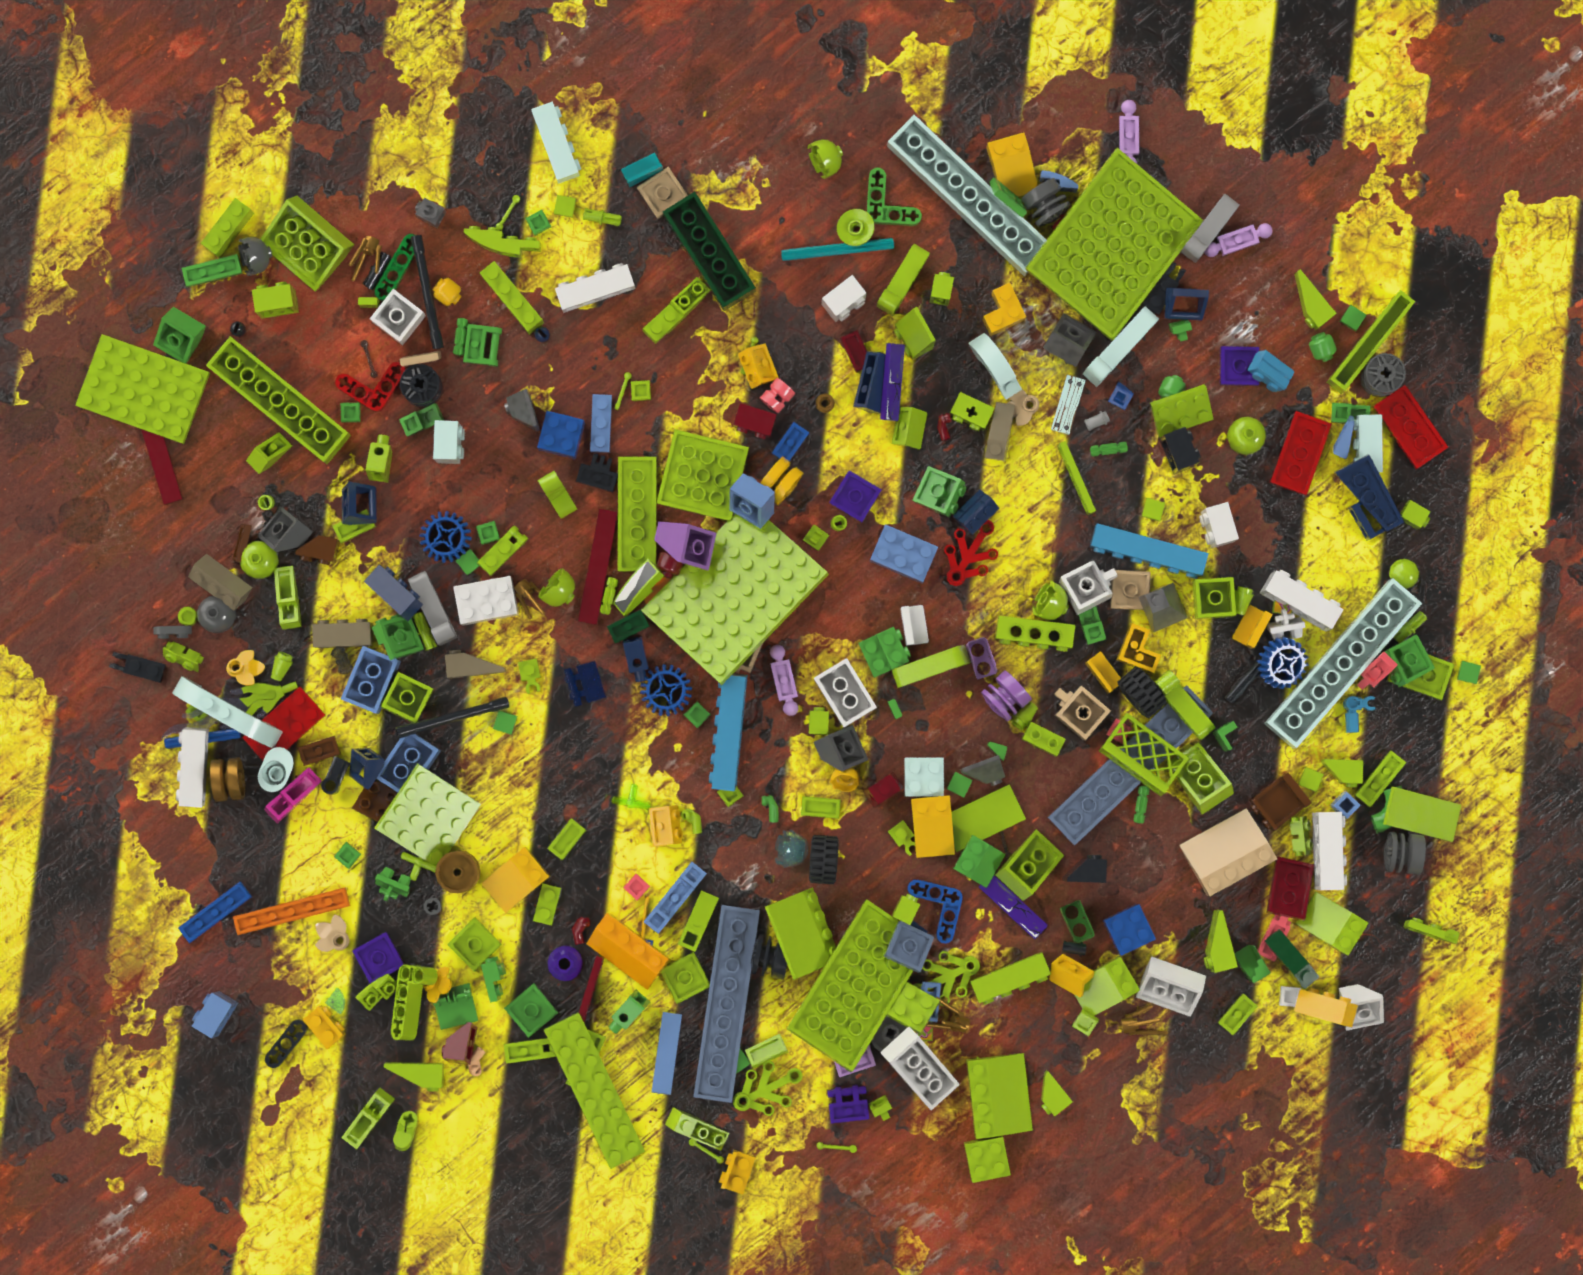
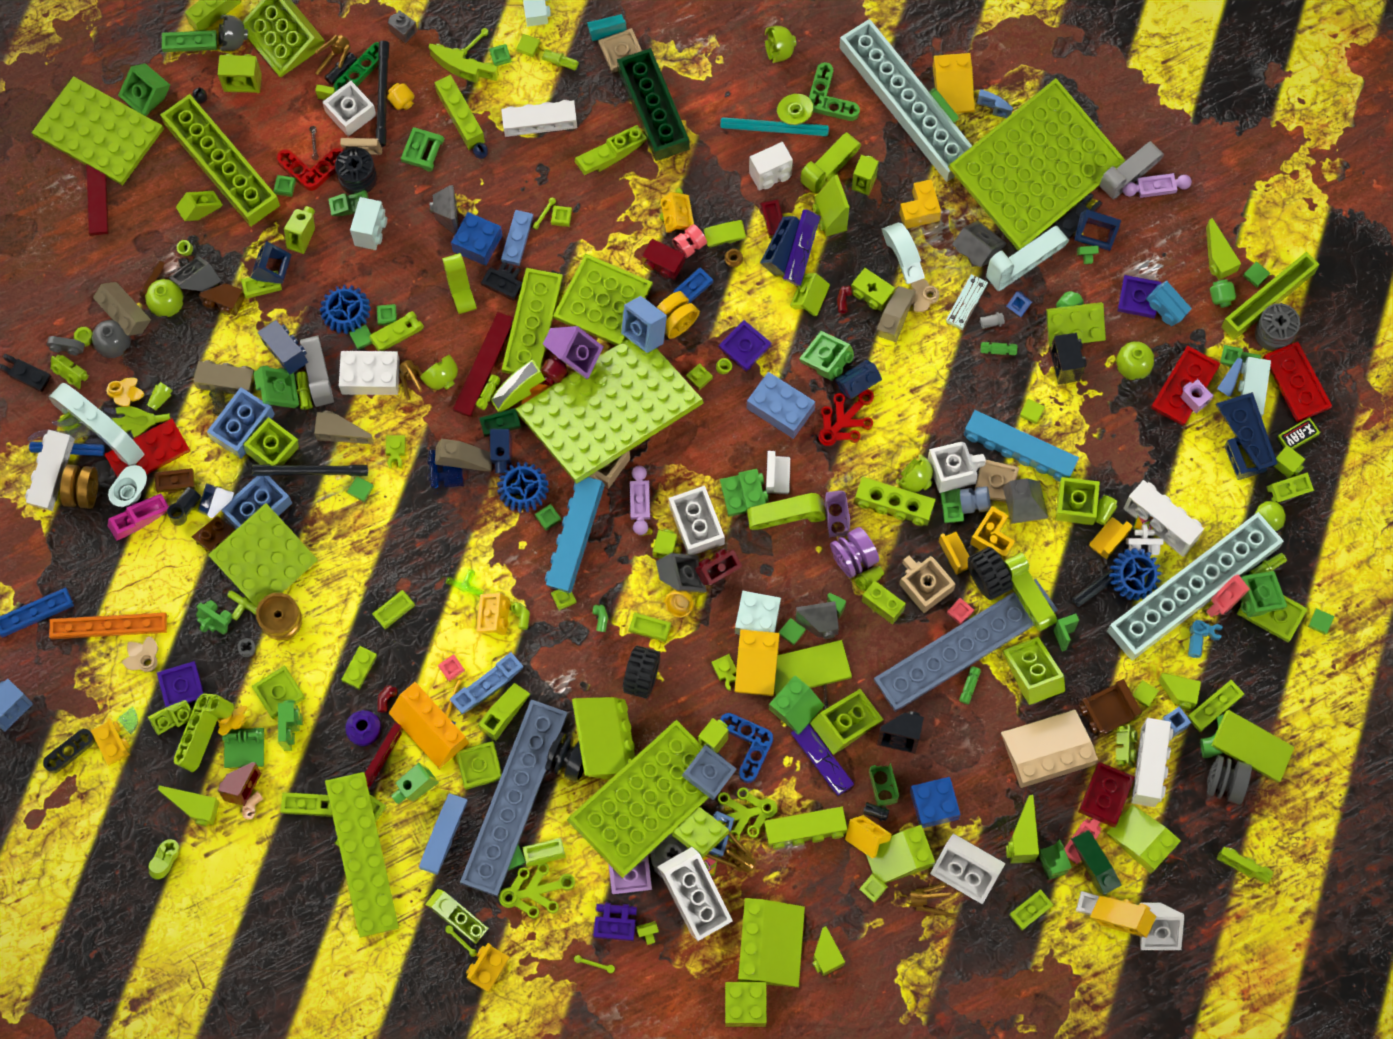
camera: 15 degrees right, 15 degrees down
lime slope [274,566,302,629] -> none
bright green tile [334,842,361,869] -> none
lime slope [341,1088,395,1149] -> none
bright green axle [453,318,468,356] -> none
yellow slope [481,847,551,913] -> none
bright green tile [504,983,559,1038] -> none
clear light blue cone [775,830,808,868] -> none
dark red torso [863,772,904,808] -> none
bright green tile [887,699,902,720] -> none
dark grey wheel [1021,178,1072,227] -> none
lime tile [1057,441,1096,515] -> none
lime fence [1099,713,1189,797] -> none
lavender plate [1119,100,1139,164] -> none
white brick [1199,502,1239,548] -> none
none -> dark tan slope [435,439,492,472]
none -> dark red brick [694,548,742,585]
none -> lime slope [704,220,746,248]
none -> sand blue wheel [960,486,991,514]
none -> lavender brick [1181,379,1213,413]
none -> lime hinge [1267,472,1314,503]
none -> tile [1277,417,1320,450]

